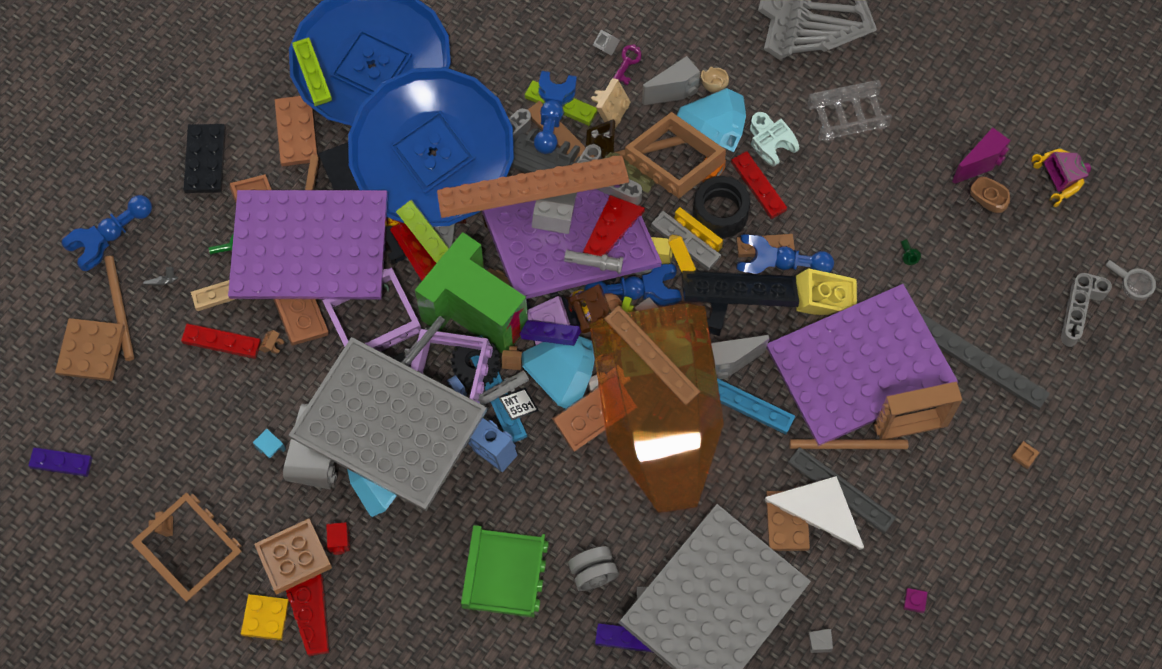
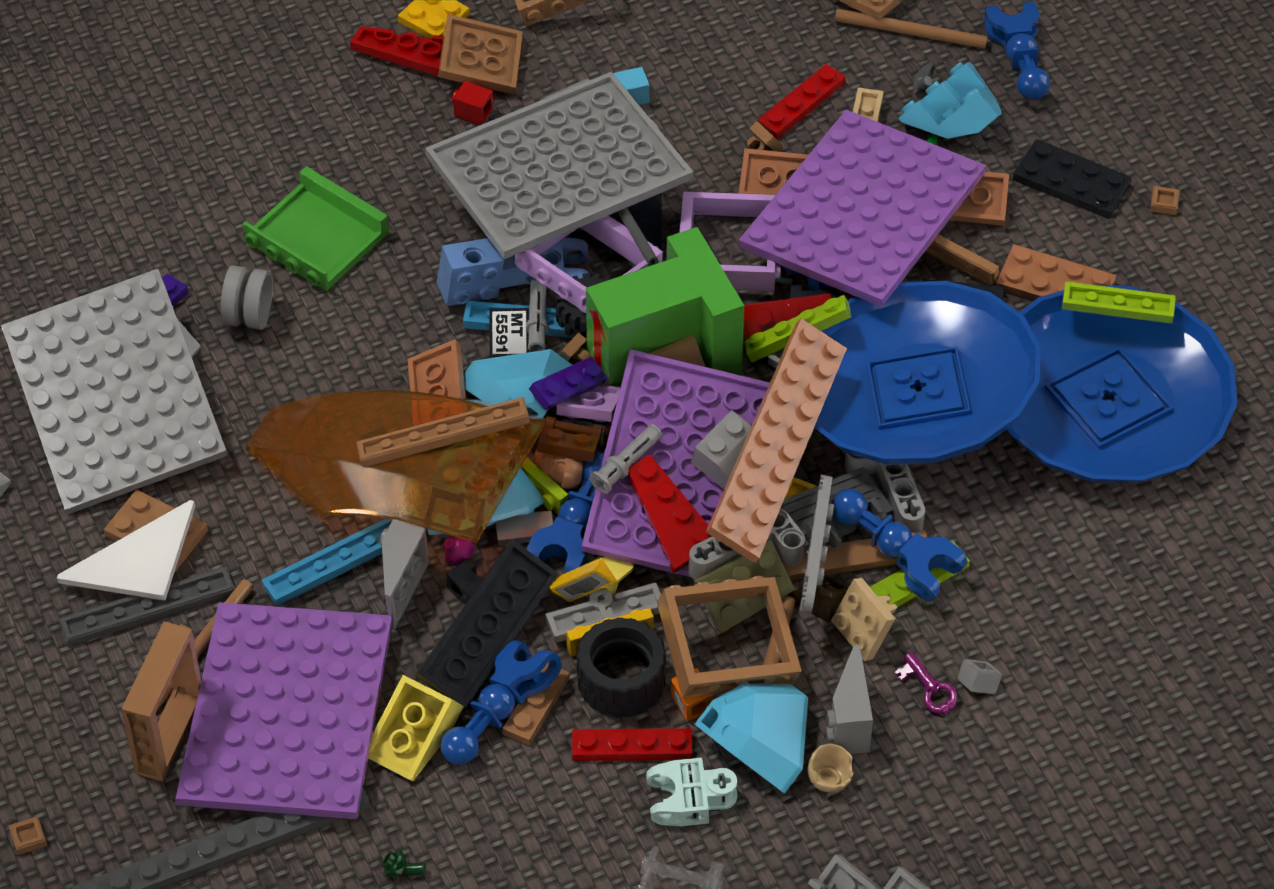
camera: 120 degrees right, 15 degrees down
none -> light grey plate [800,475,834,612]
none -> medium azure brick [898,62,1002,138]
none -> medium nougat tile [1150,186,1180,215]

